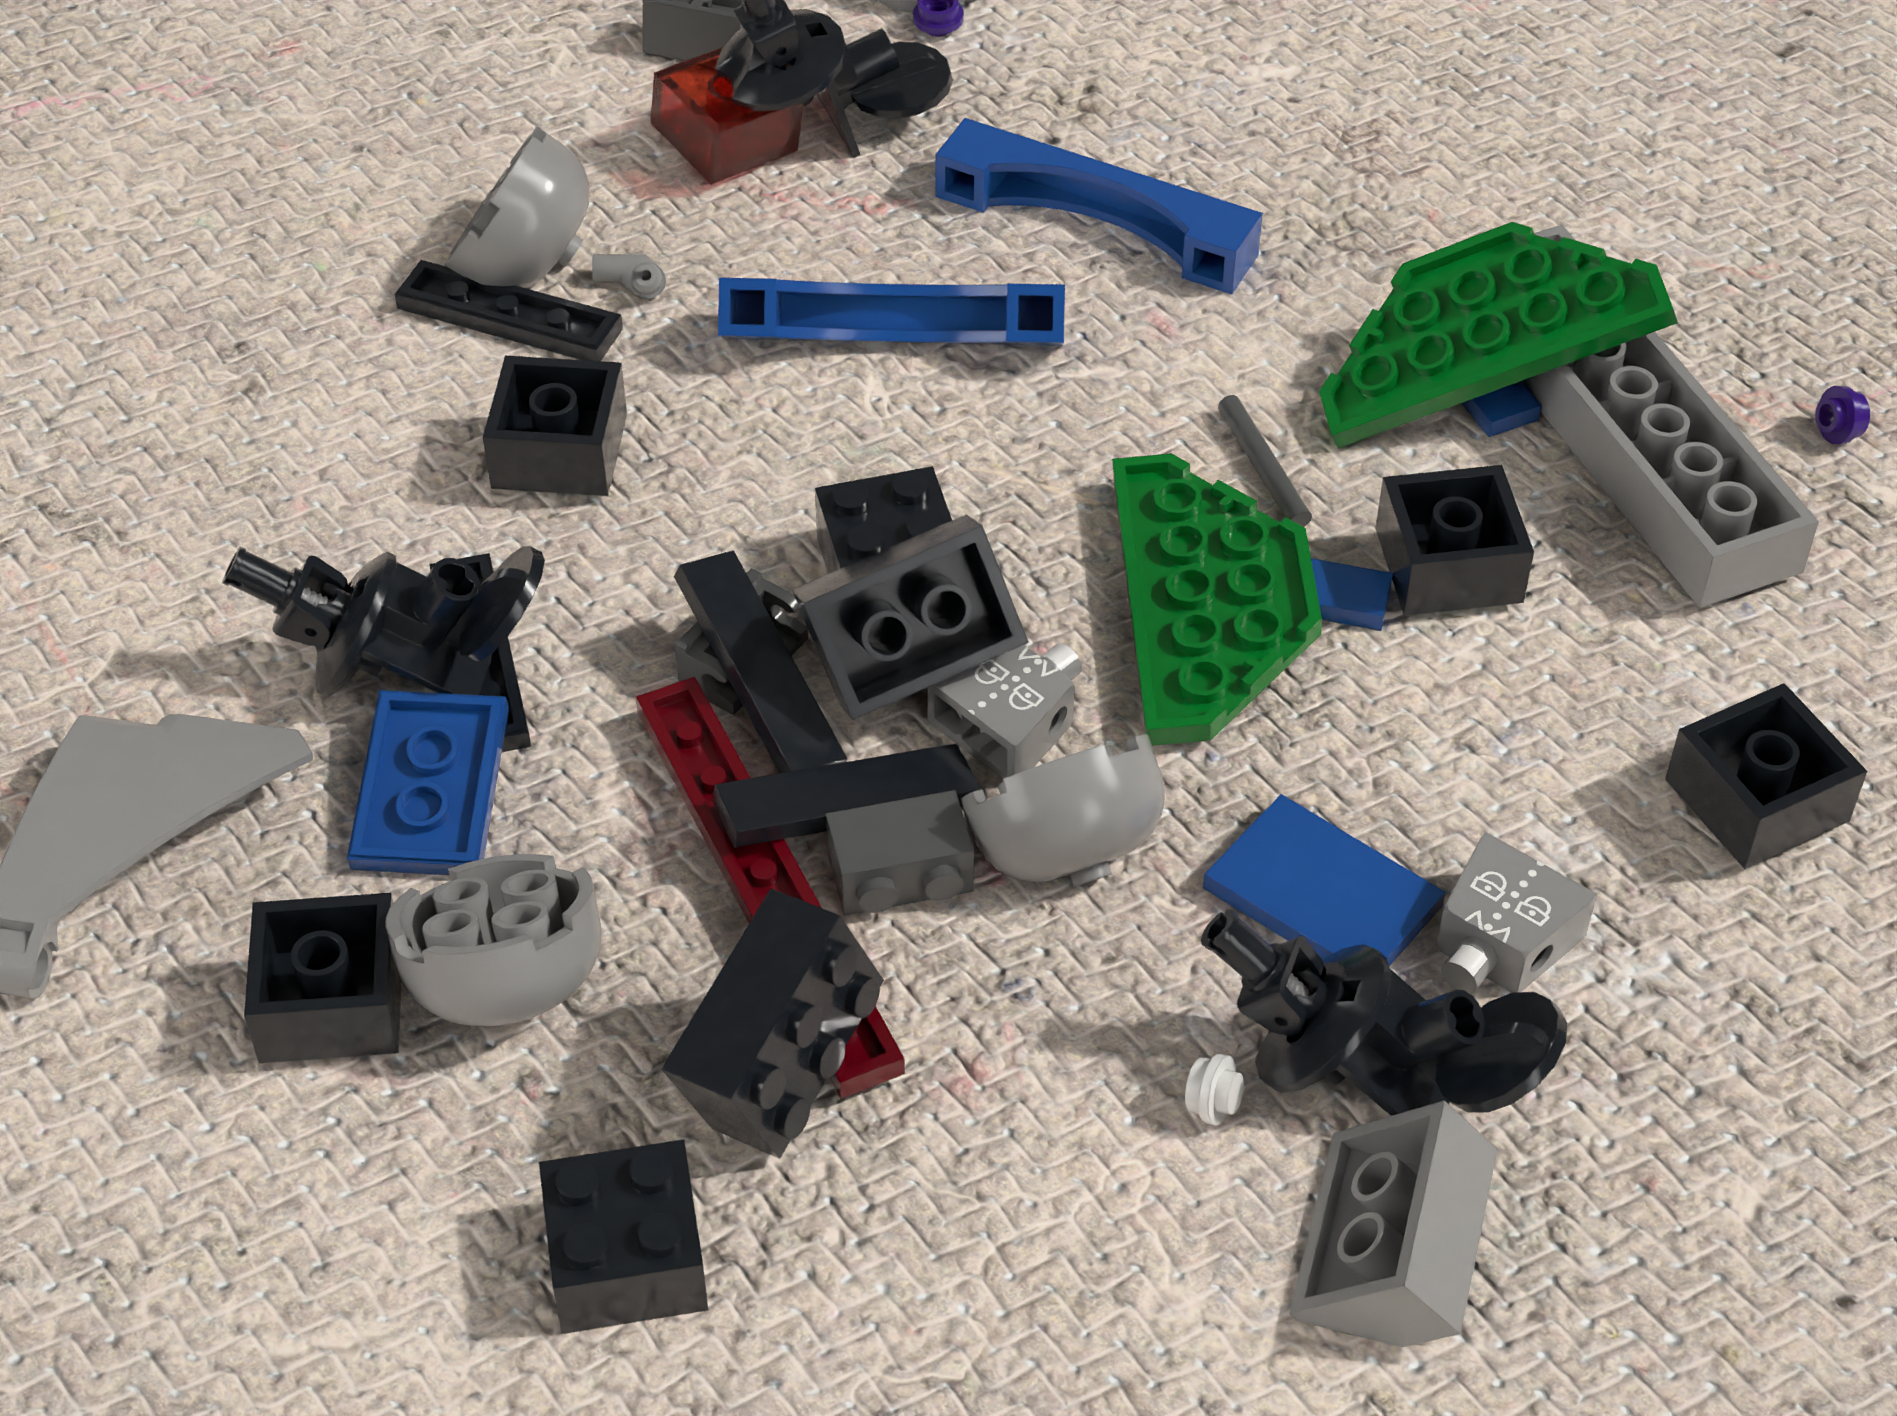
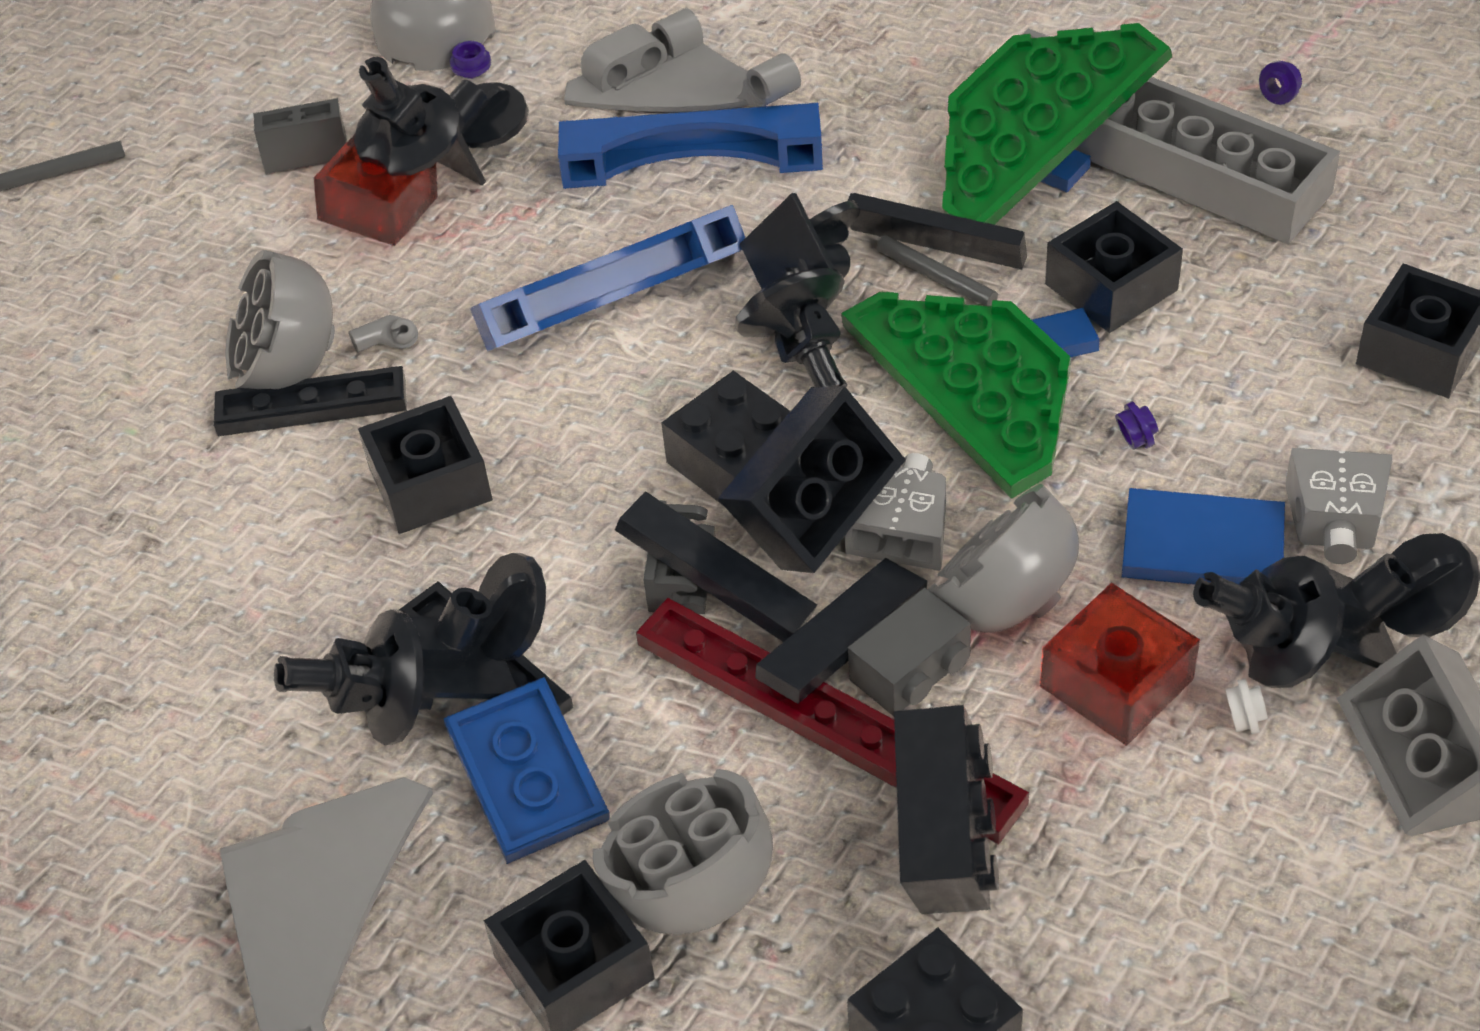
camera: 25 degrees left, 0 degrees up
none -> light grey panel [564,8,801,112]
none -> black piece [734,193,861,387]
none -> black tile [847,193,1027,270]
none -> clear red brick [1040,582,1200,746]
none -> dark purple plate [1115,401,1159,450]

